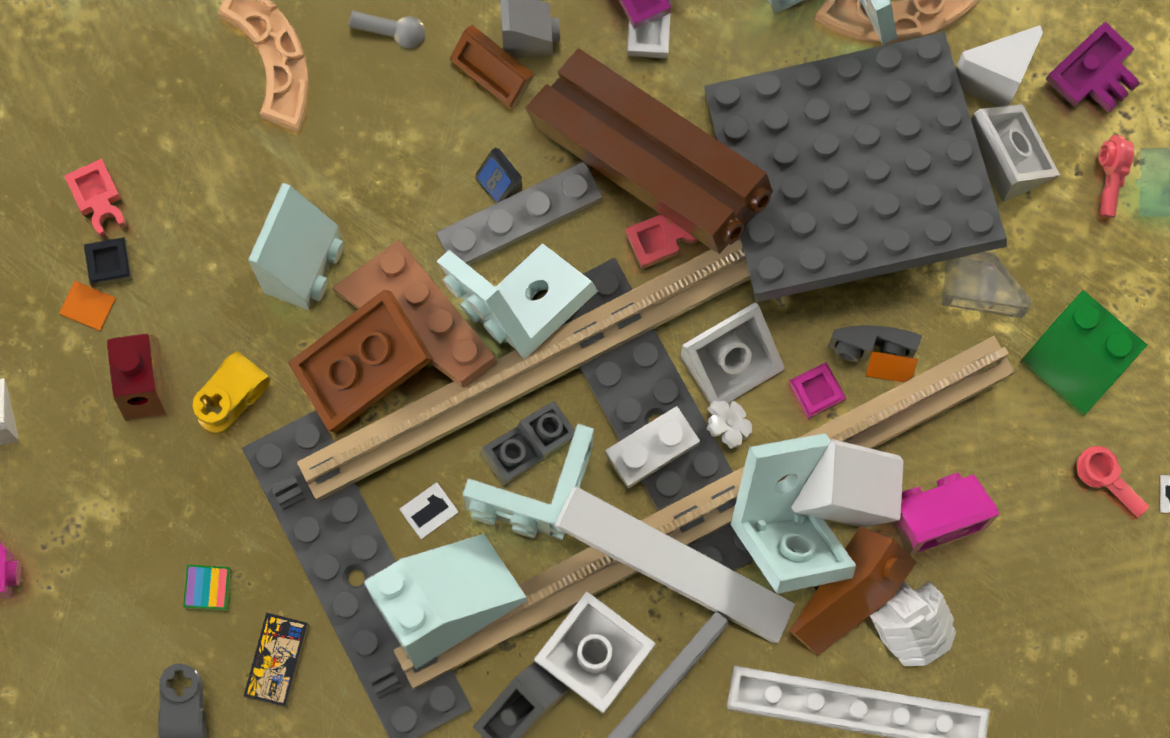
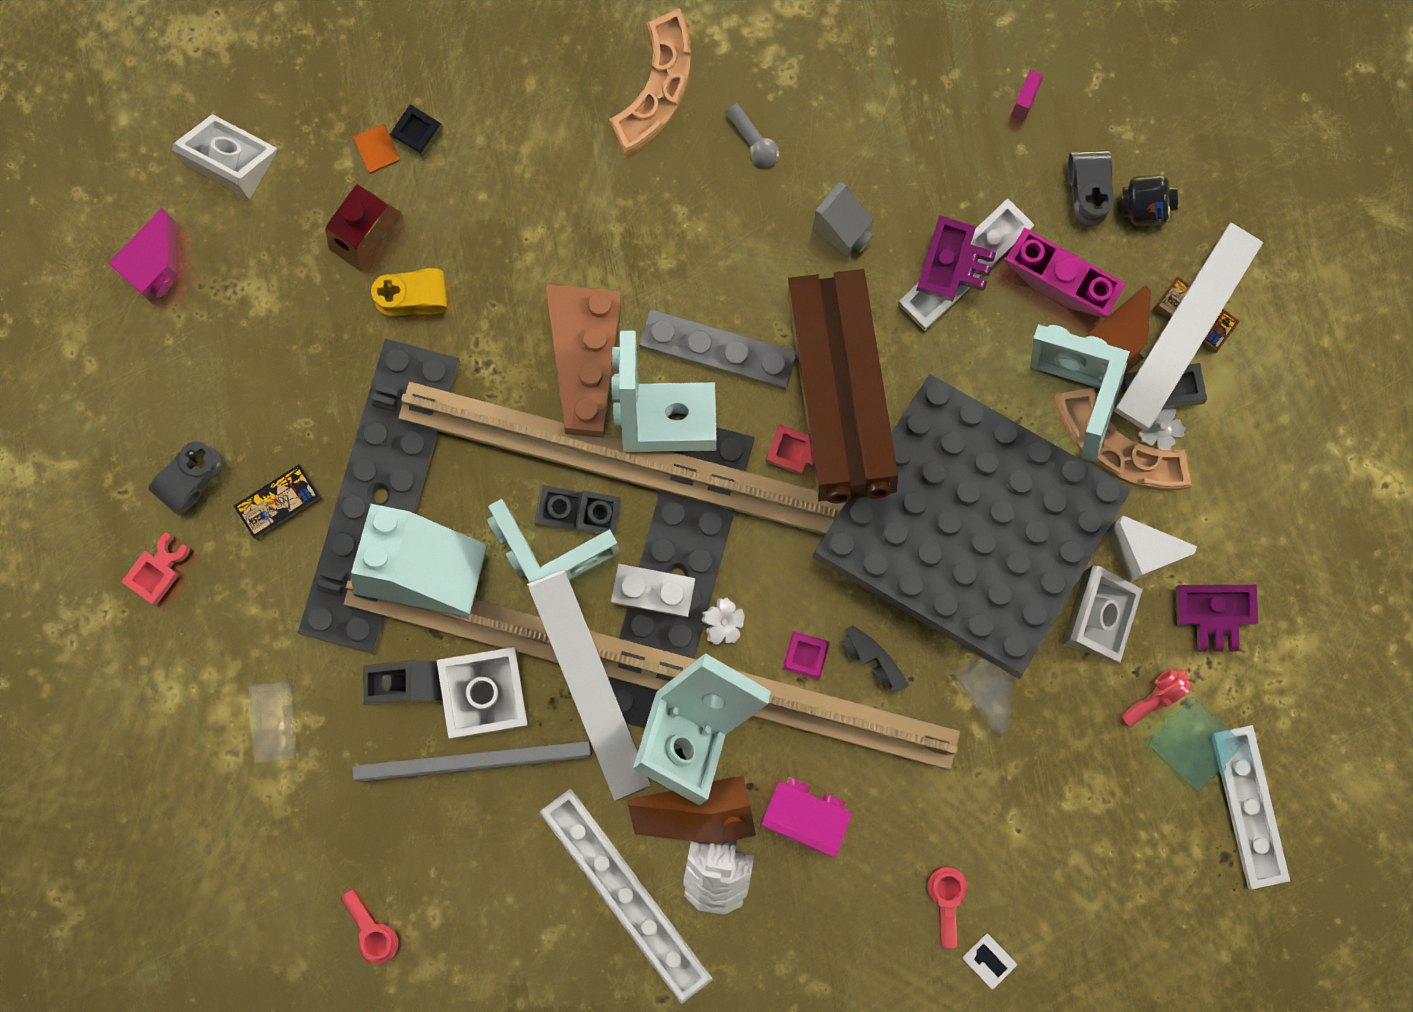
camera: 45 degrees right, 5 degrees up
coral plate [64,158,126,238] -> none
tile [183,565,231,611] -> none
light aqua slope [248,183,344,310] -> none
dark orange plate [288,289,433,433] -> none
white sticker [399,482,459,539] -> none
dark orange tile [449,25,535,109] -> none
slope [475,147,522,204] -> none
white slope [680,302,785,405] -> none
white slope [791,439,903,527] -> none
orange sticker [866,351,918,383] -> none
green slope [1020,290,1148,416] -> none

